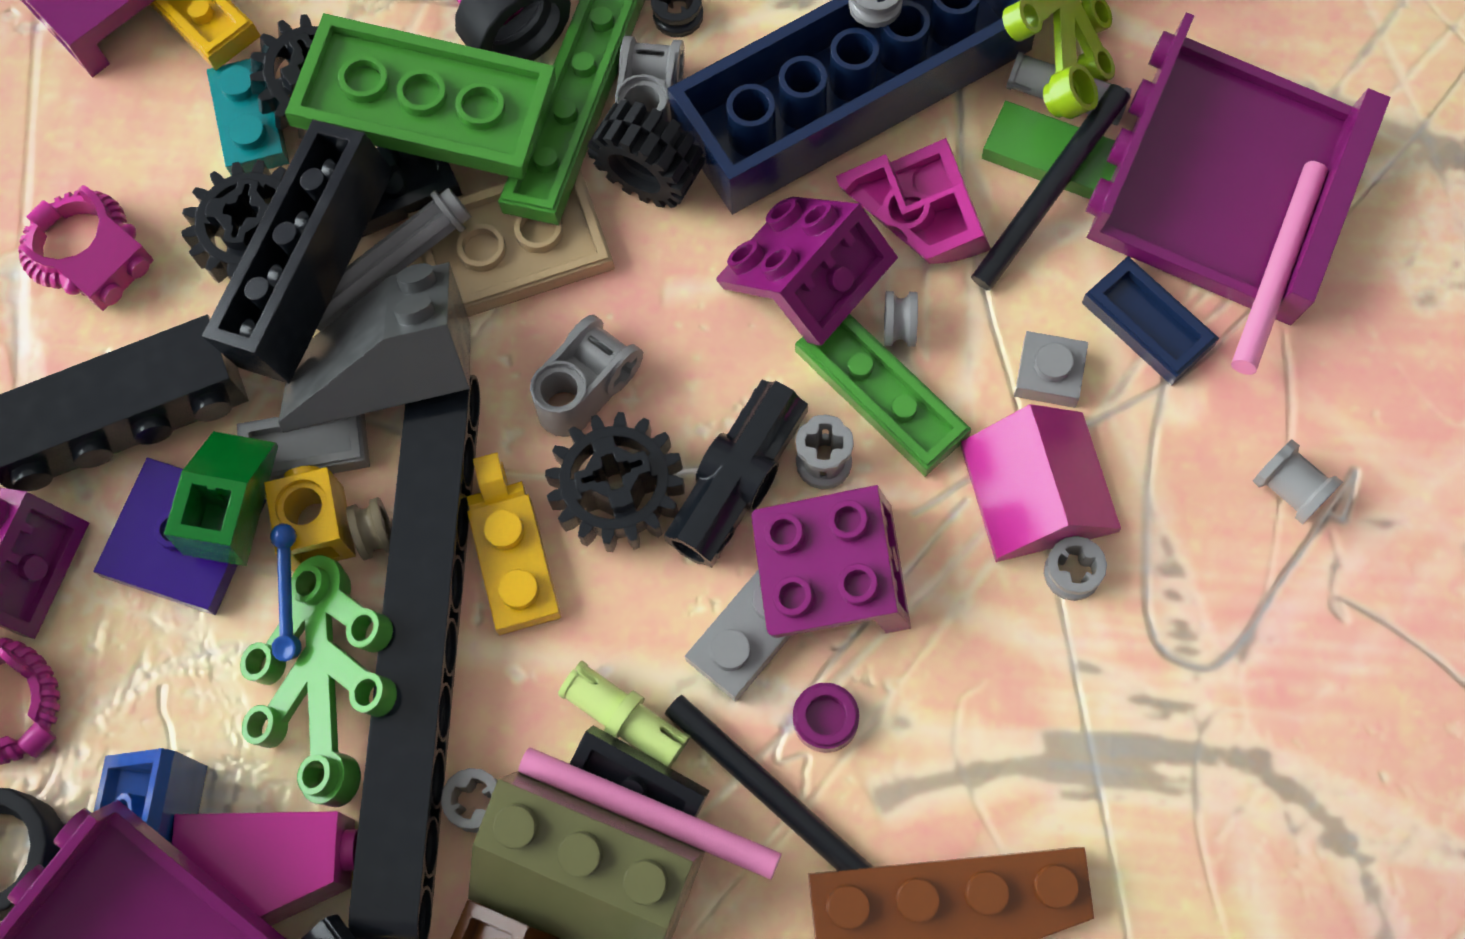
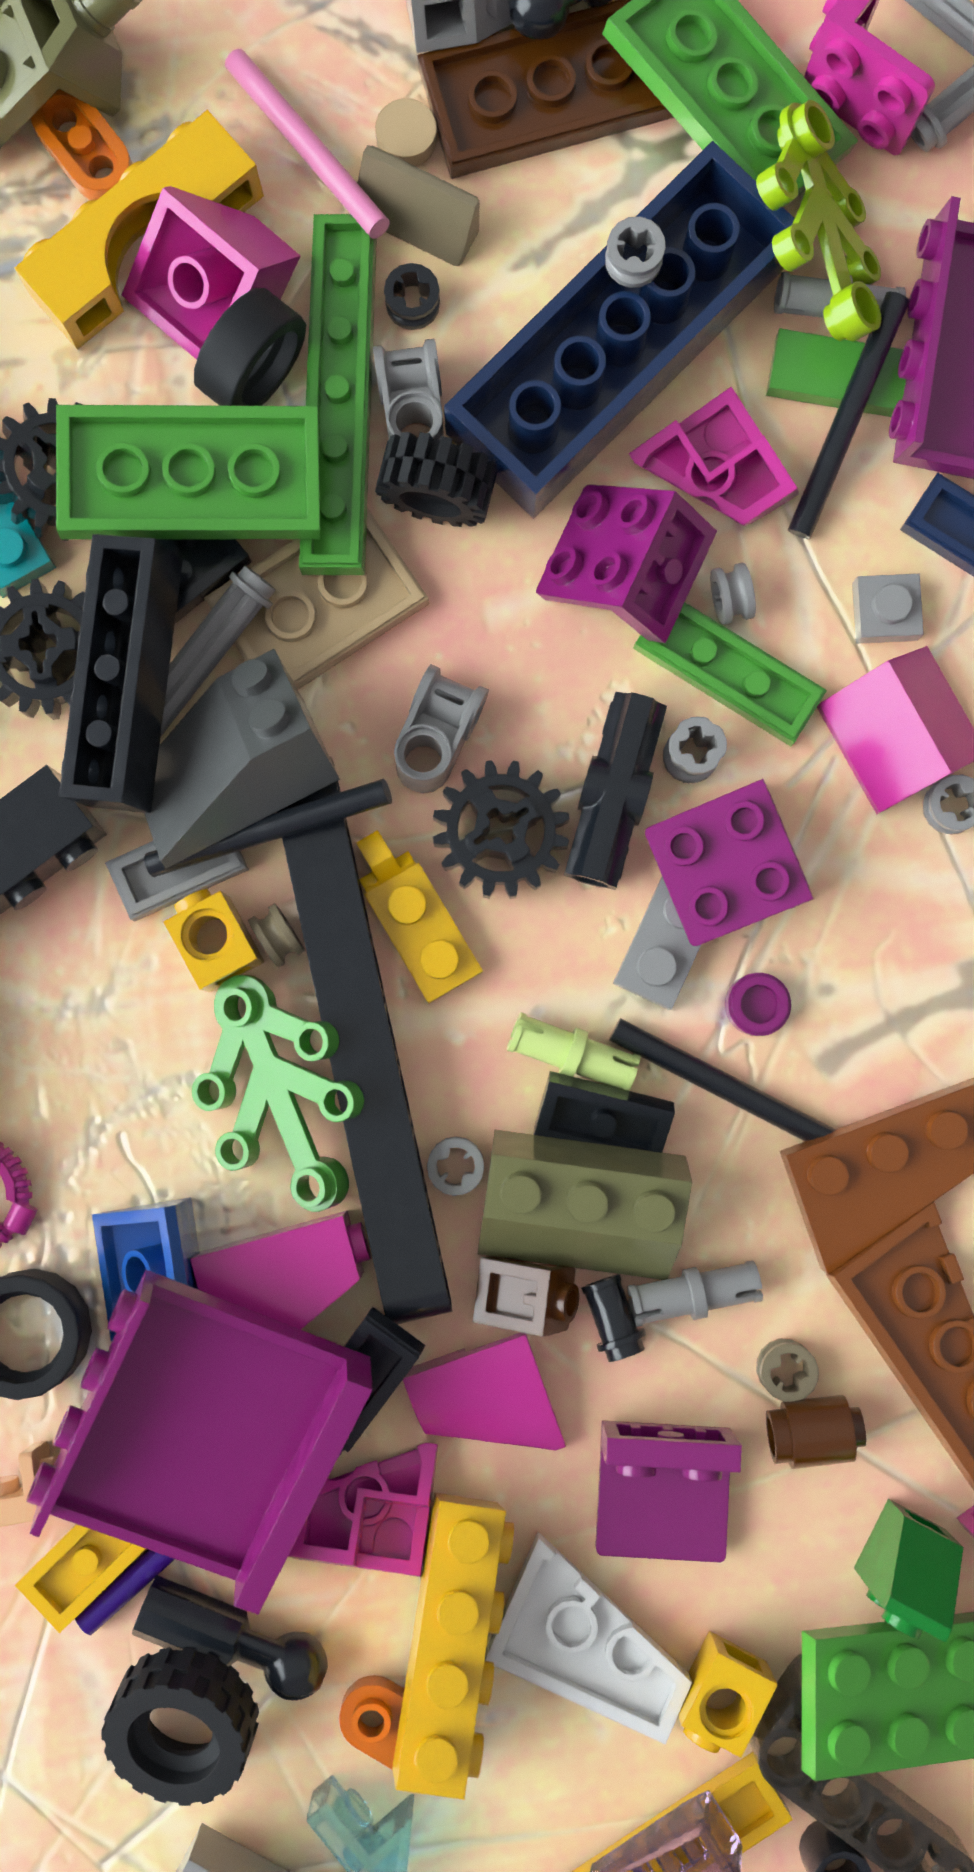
camera: 25 degrees left, 15 degrees up
dark purple plate [93,457,267,616] -> none
green slope [164,431,278,566] -> none
blue hinge [270,523,302,662] -> none
bright pink bar [518,747,782,880] -> none
none -> black bar [144,779,392,877]

